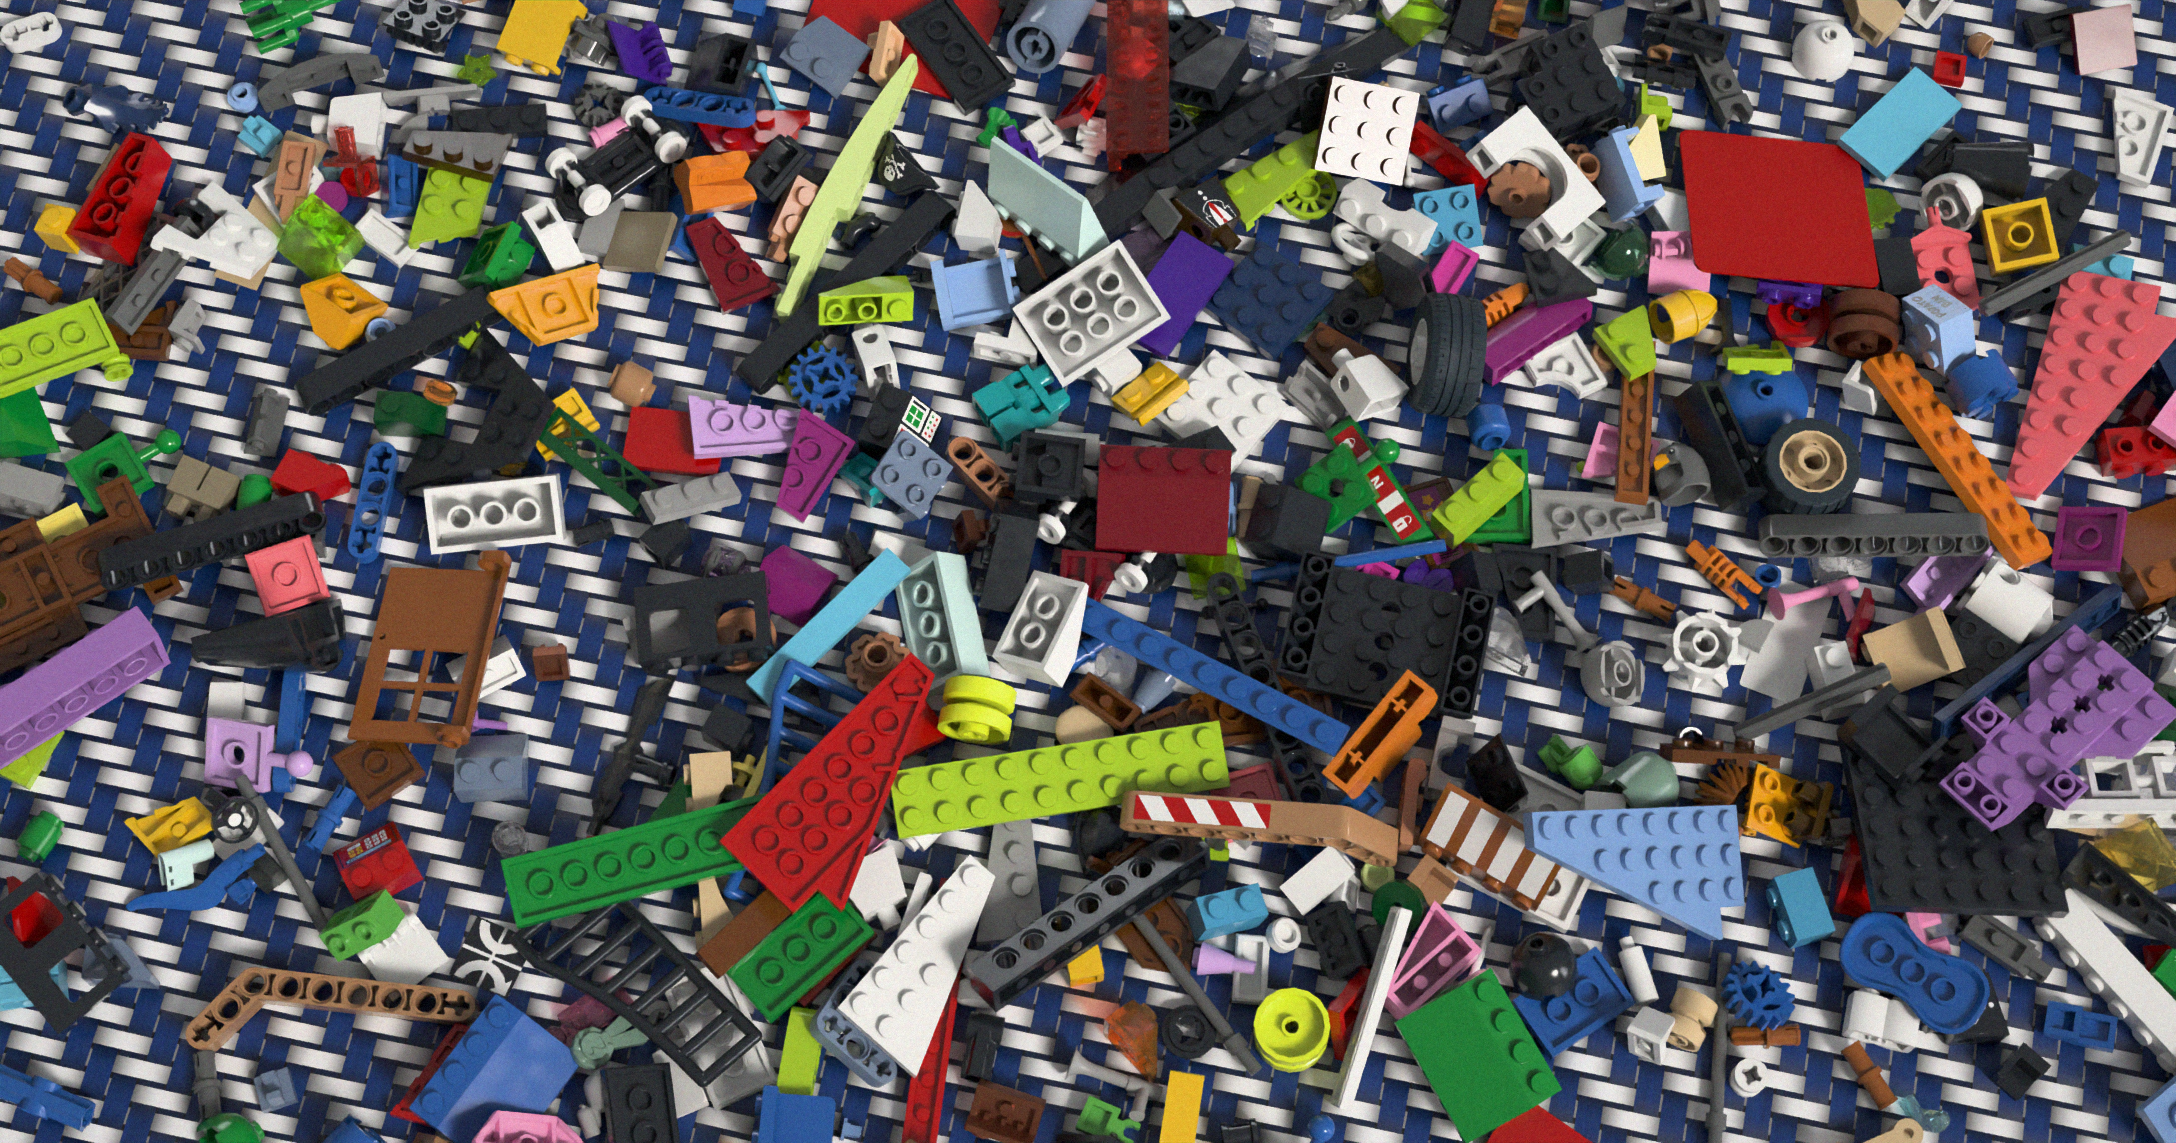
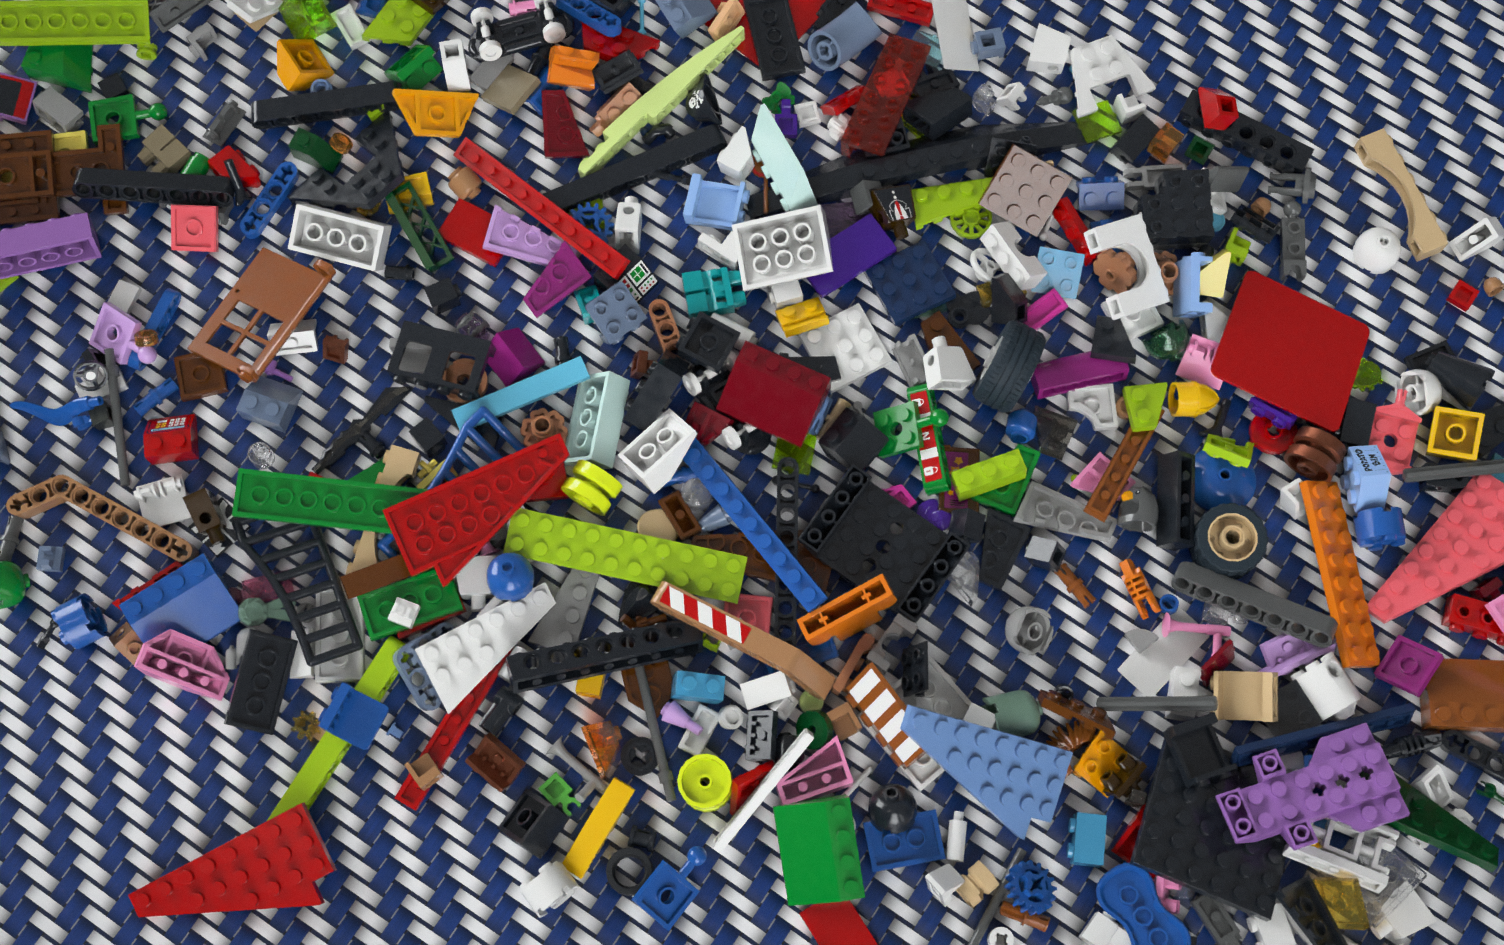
camera: 25 degrees right, 5 degrees up
reddish brown wing [107,300,179,361] -> none
yellow wing [124,796,212,862] -> none
light aqua piece [158,839,215,892] -> none
black cone [190,598,346,673] -> none
bright green brick [318,888,405,962] -> none
light grey plate [639,471,742,525] -> none
lime slope [818,275,914,326] -> none
white sticker [868,531,936,567] -> none
blue bar [1251,538,1447,583] -> none
orange hinge [1480,282,1530,330] -> none
light grey piece [1512,570,1602,657] -> none
bright green piece [1537,734,1603,790] -> none
black hinge [1641,12,1732,61] -> none
white brick [1657,608,1747,691] -> none
medium azure tile [1836,67,1963,183] -> none
none -> clear orange tile [134,329,159,347]
none -> dark brown torso [182,488,227,546]
none -> black piece [224,159,252,206]
none -> white tile [388,597,421,629]
none -> red plate [453,137,630,280]
none -> blue cylinder [487,552,535,602]
none -> white tile [996,82,1027,111]
none -> clear smoke wing [1033,406,1078,461]

